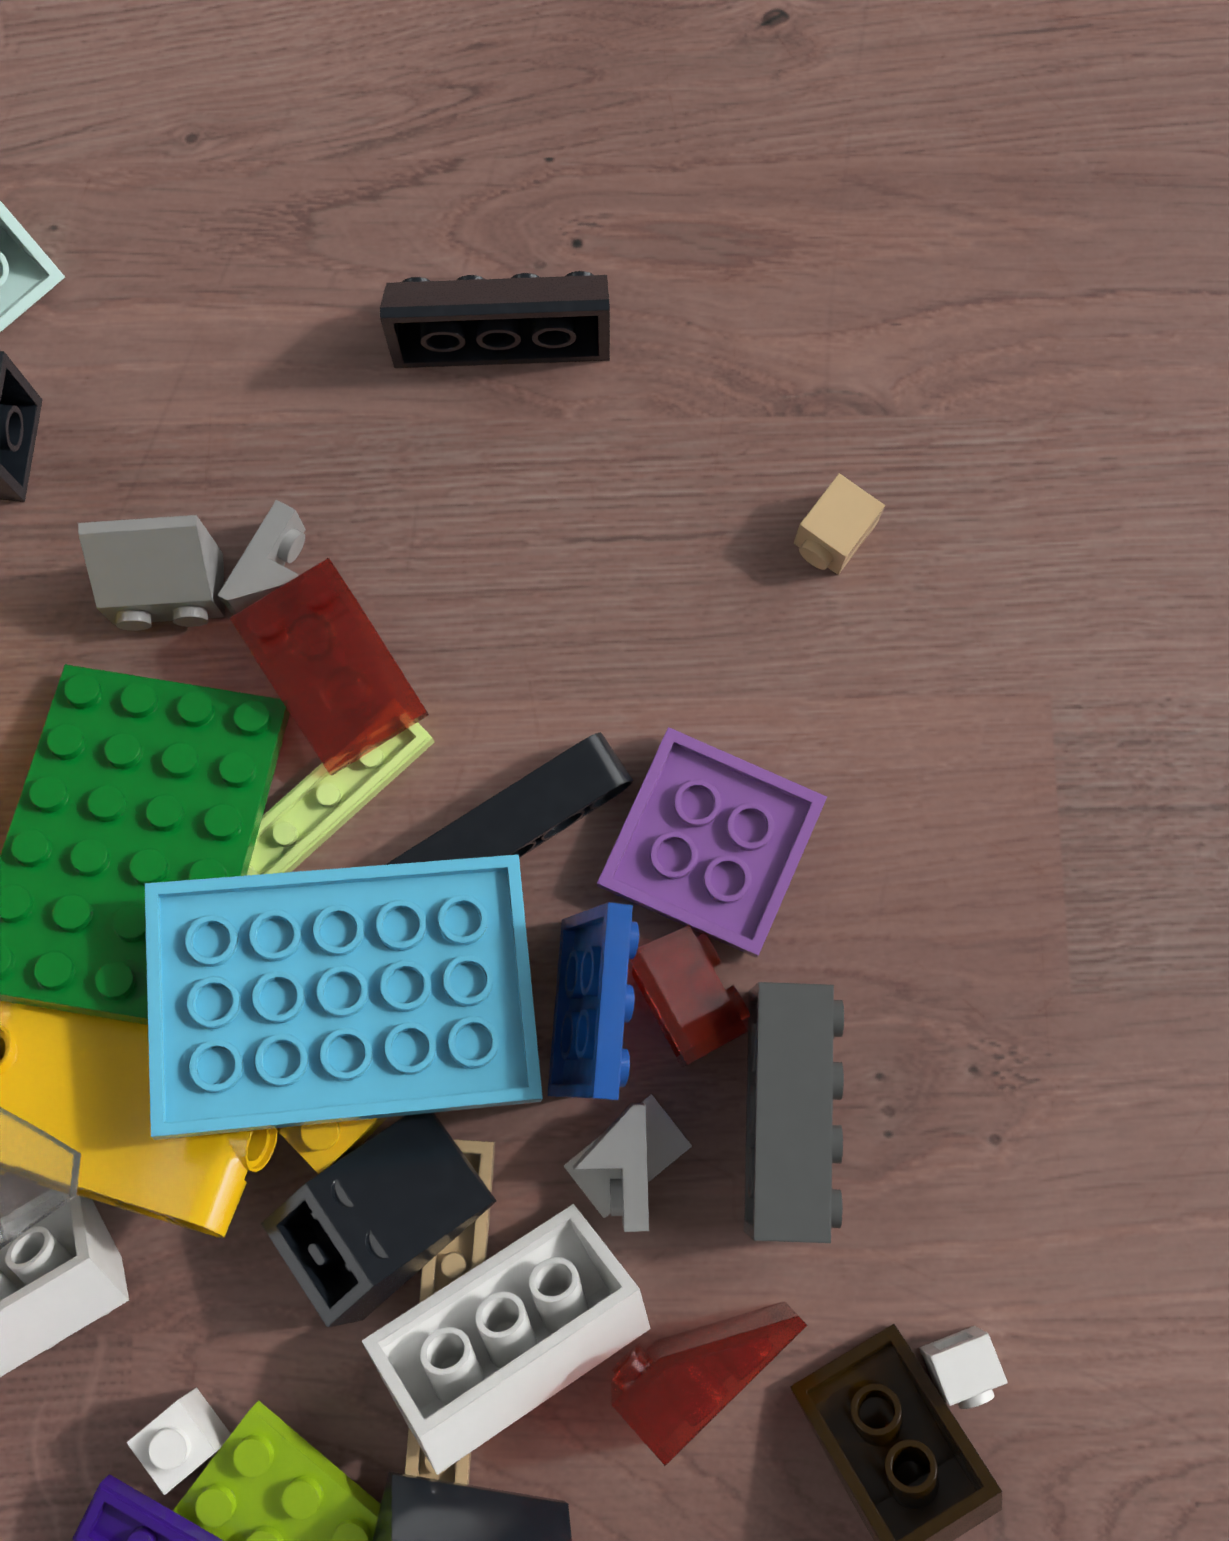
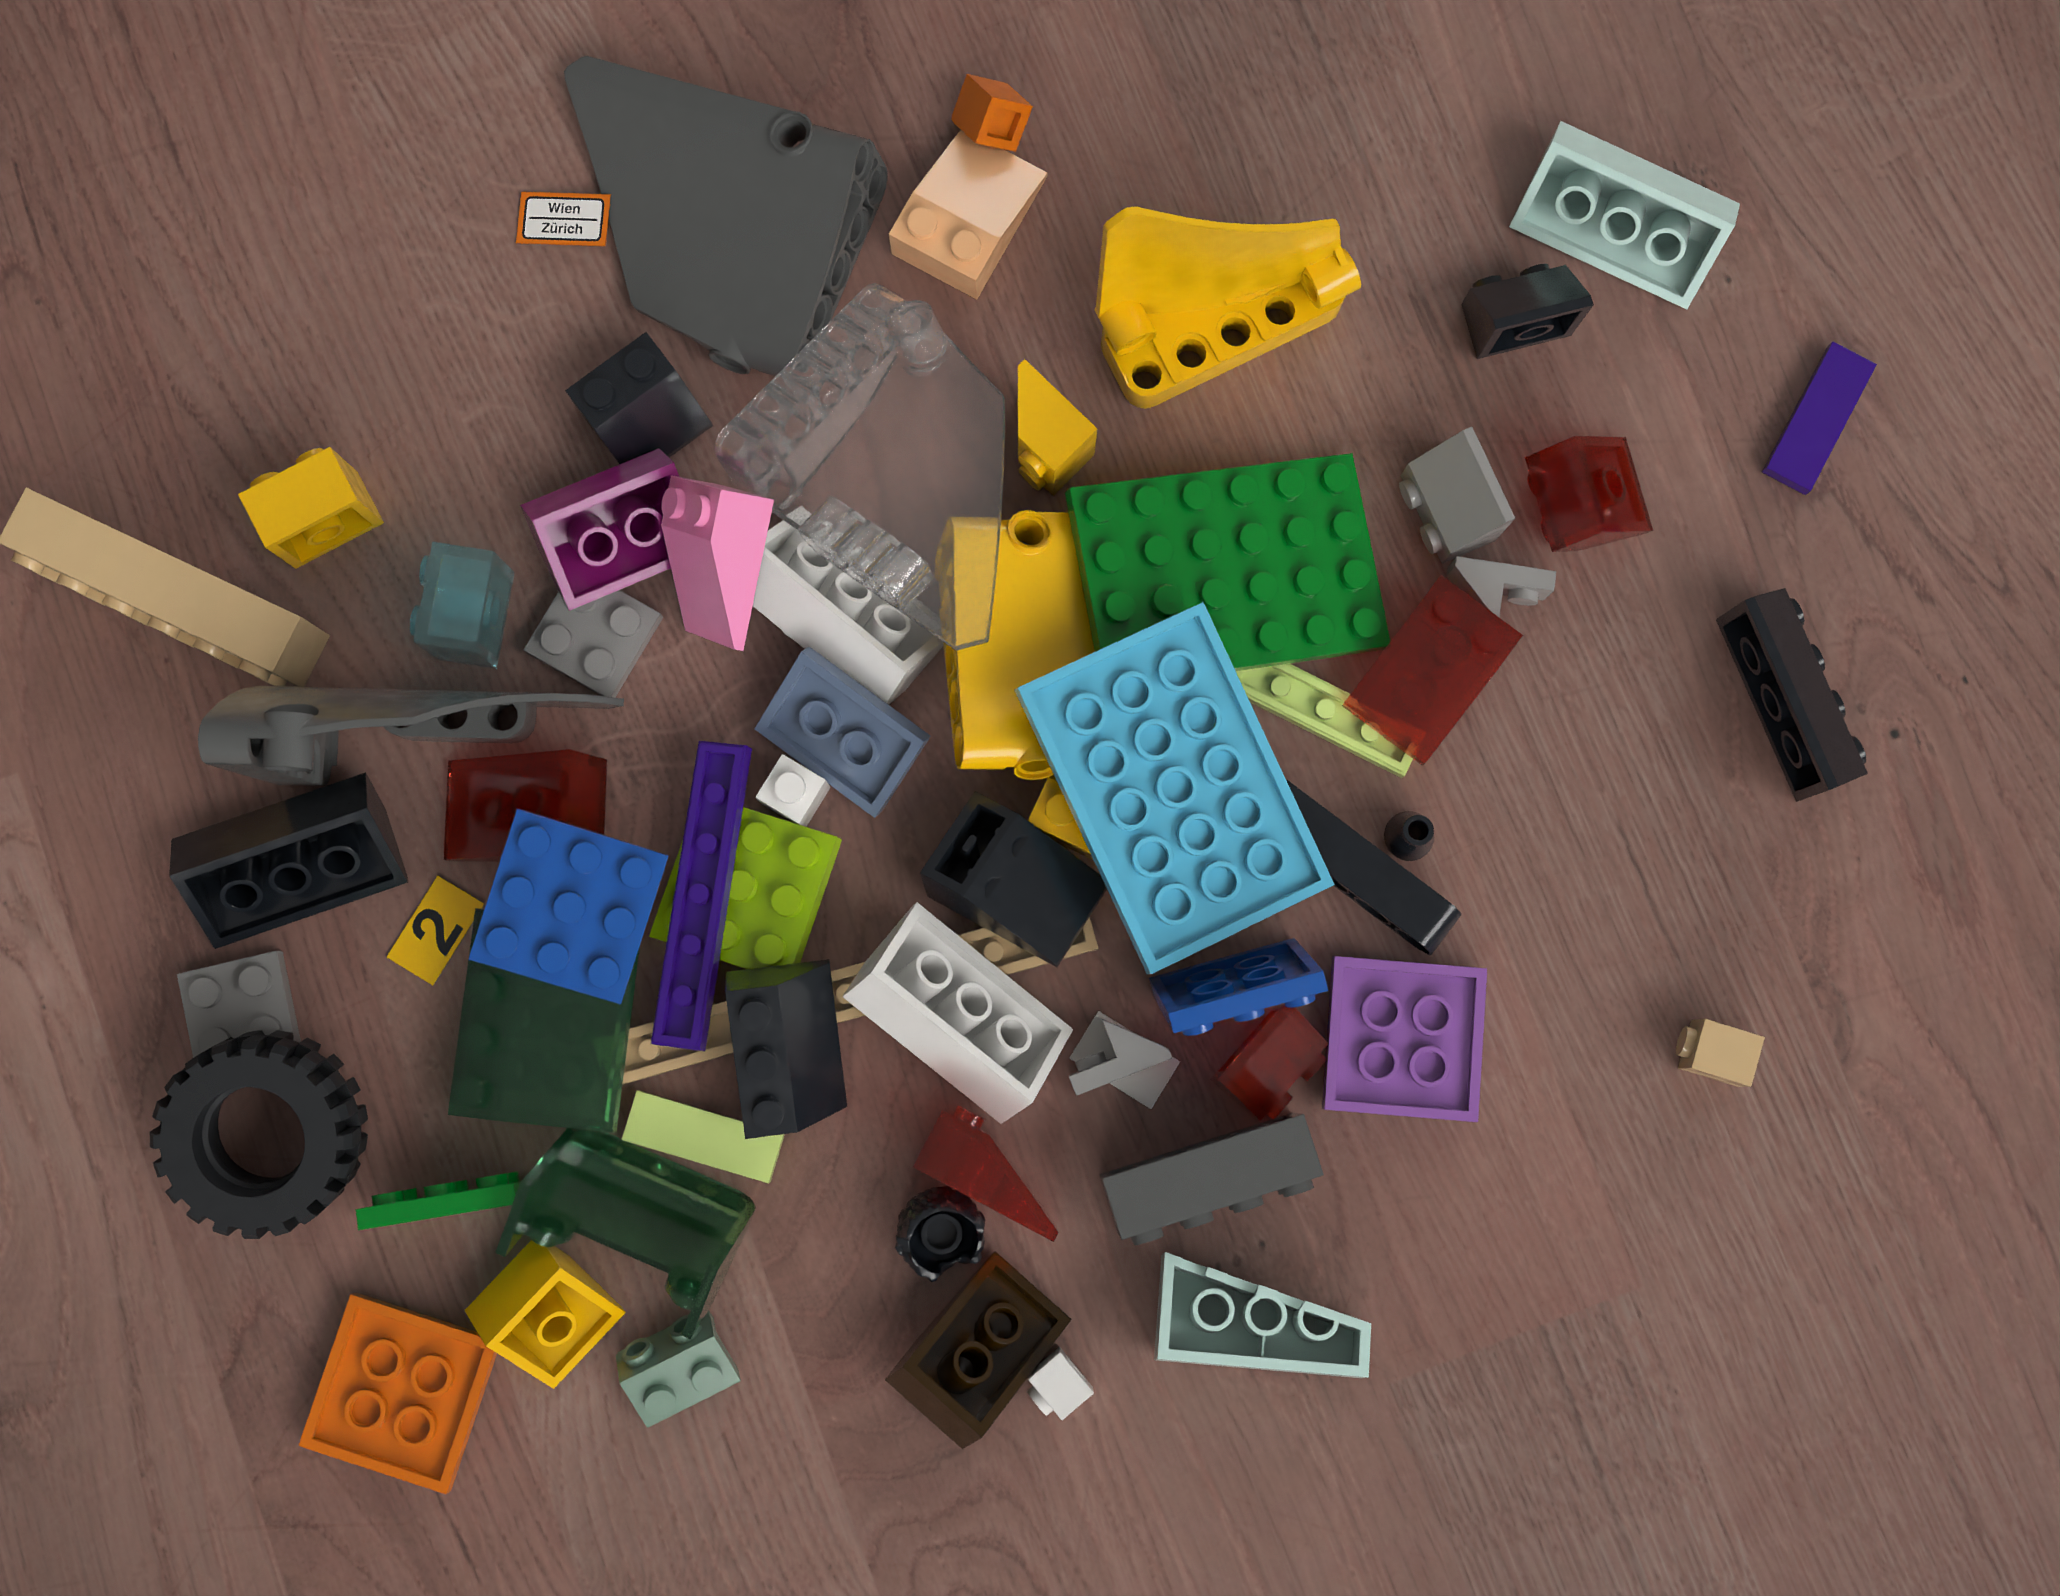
camera: 70 degrees right, 5 degrees up
none -> sand blue plate [754,647,931,818]
none -> black hair [895,1186,985,1282]
none -> light aqua wedge [1154,1252,1371,1378]
none -> black cone [1384,811,1434,861]
none -> clear red slope [1524,436,1653,552]
none -> dark purple tile [1762,341,1877,495]

